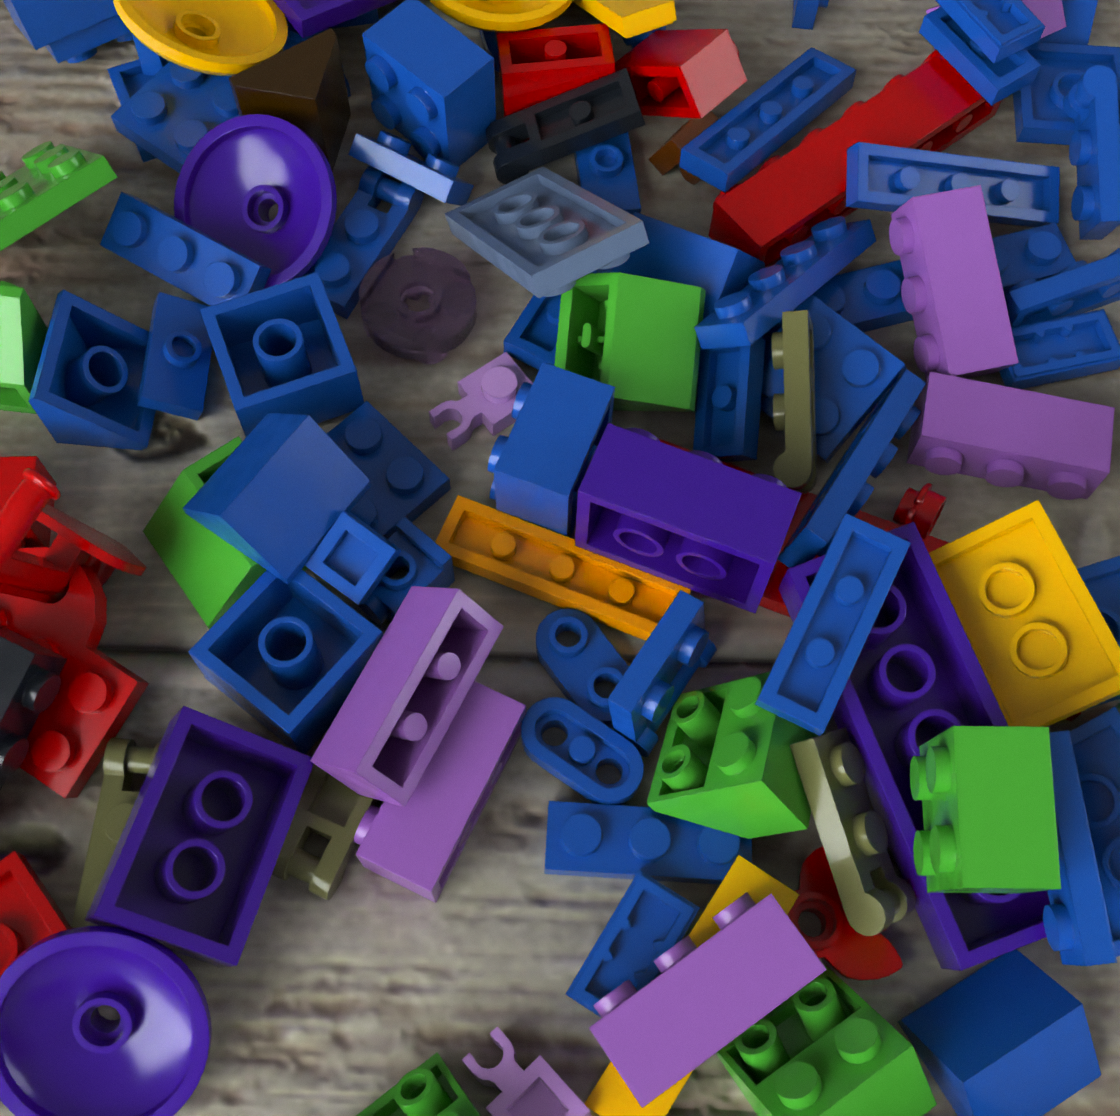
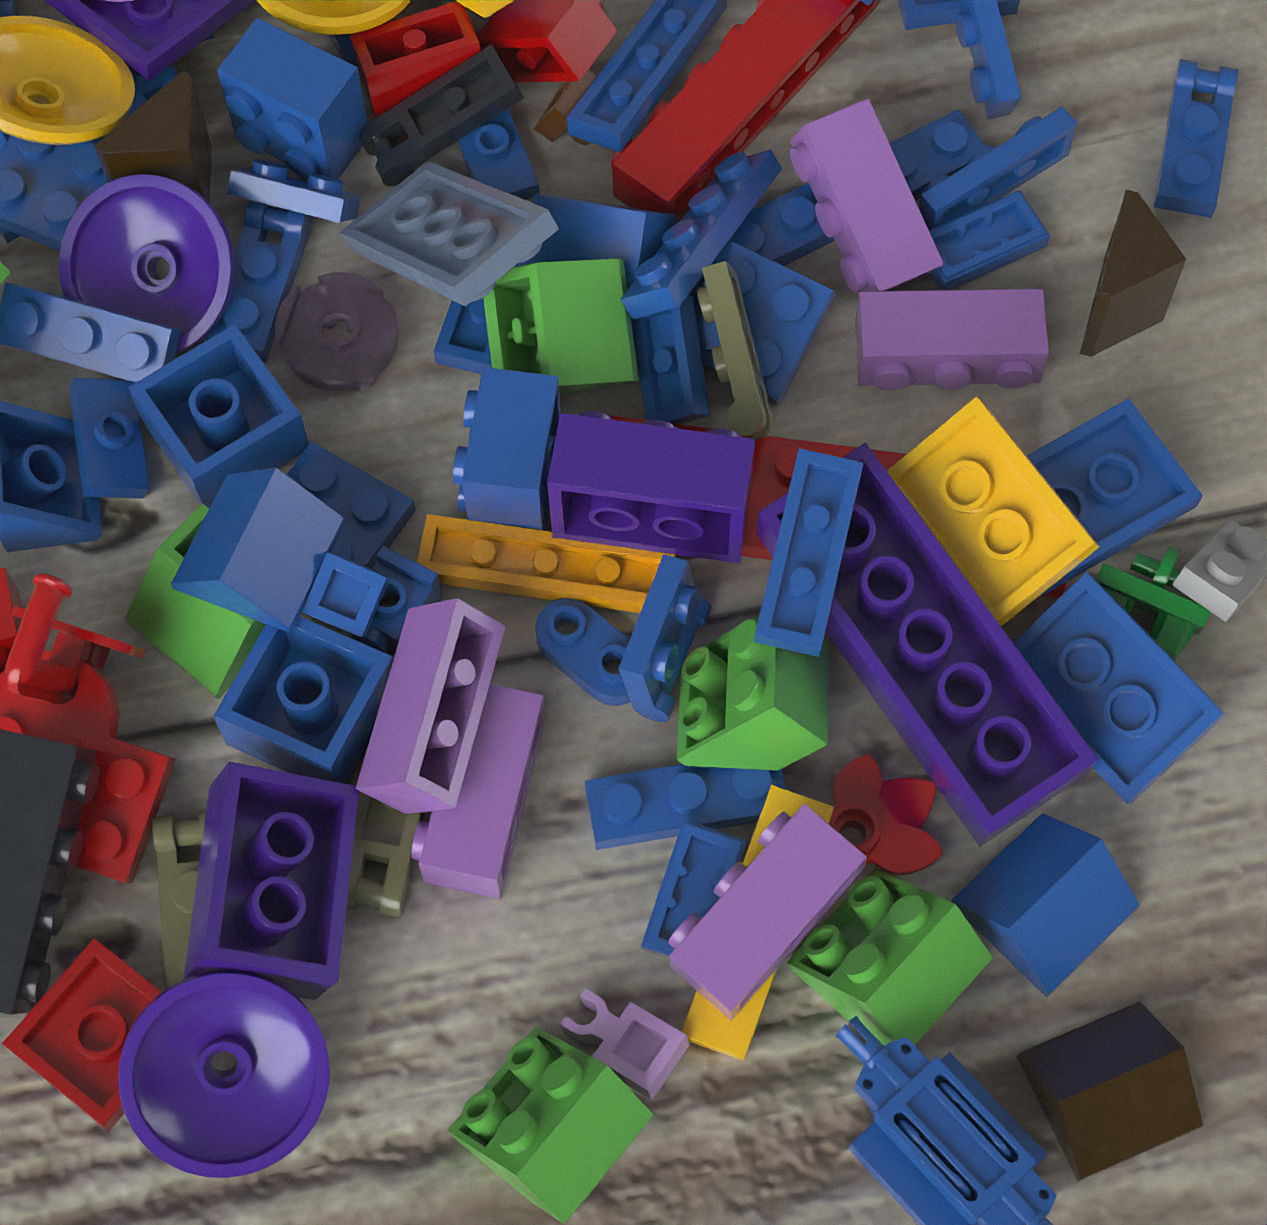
camera: 10 degrees left, 0 degrees up
lavender plate [429,352,533,451] -> none
blue plate [521,697,644,805] -> none
blue plate [777,369,926,568] -> none
olive plate [790,727,916,936] -> none
blue plate [846,142,1060,228] -> none
red plate [893,483,947,539] -> none
bright green brick [910,726,1061,894] -> none
blue plate [1043,730,1117,966] -> none

